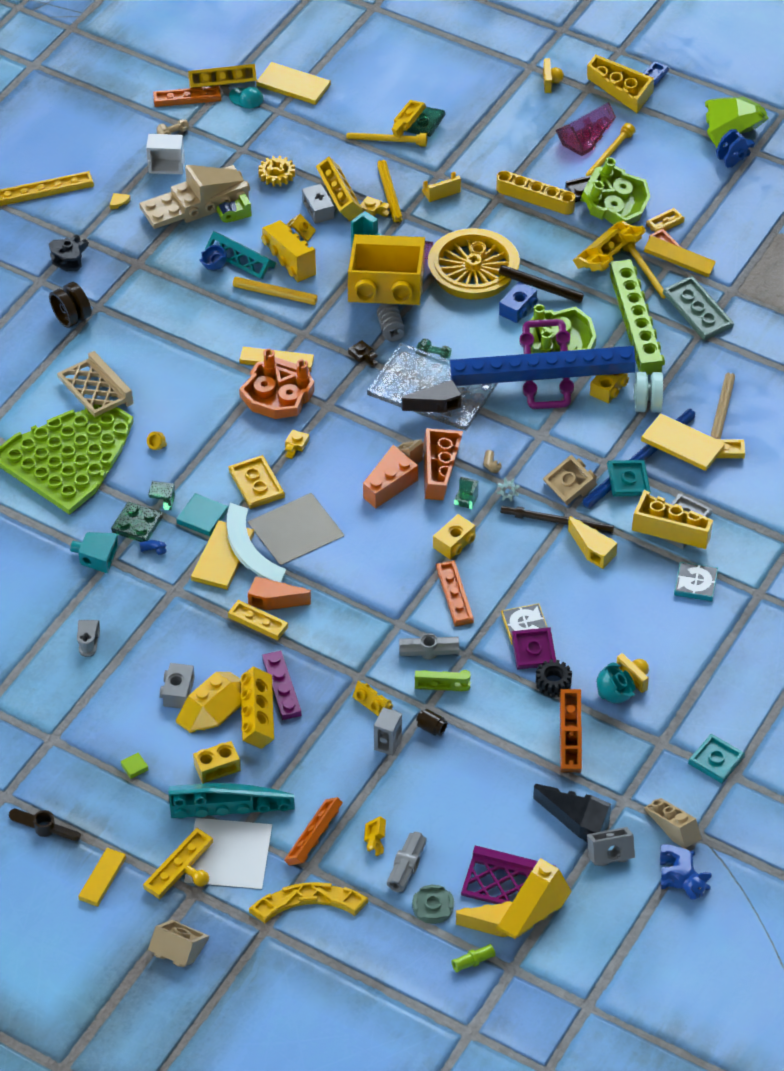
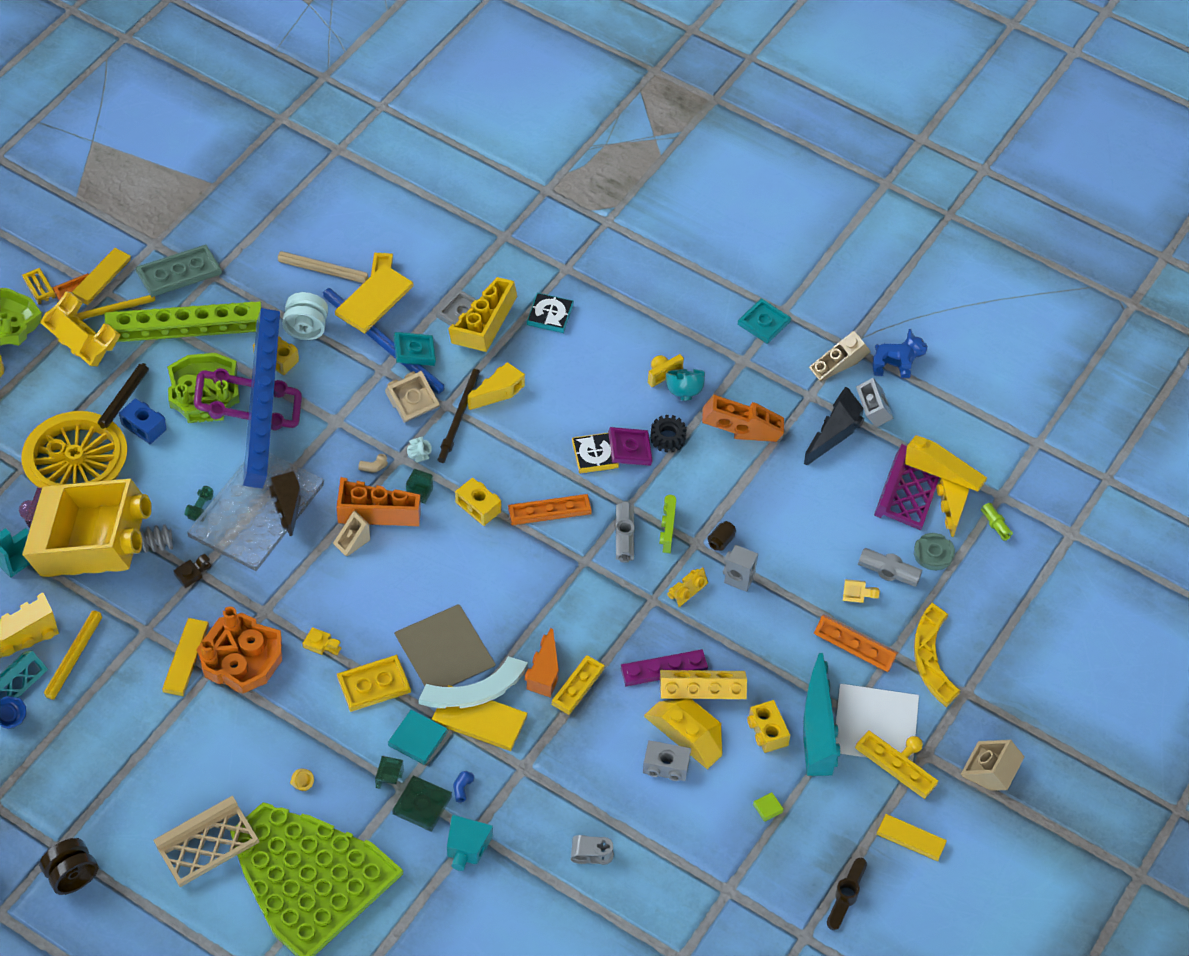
camera: 90 degrees left, 5 degrees up
orange wedge [363,445,418,509] -> none

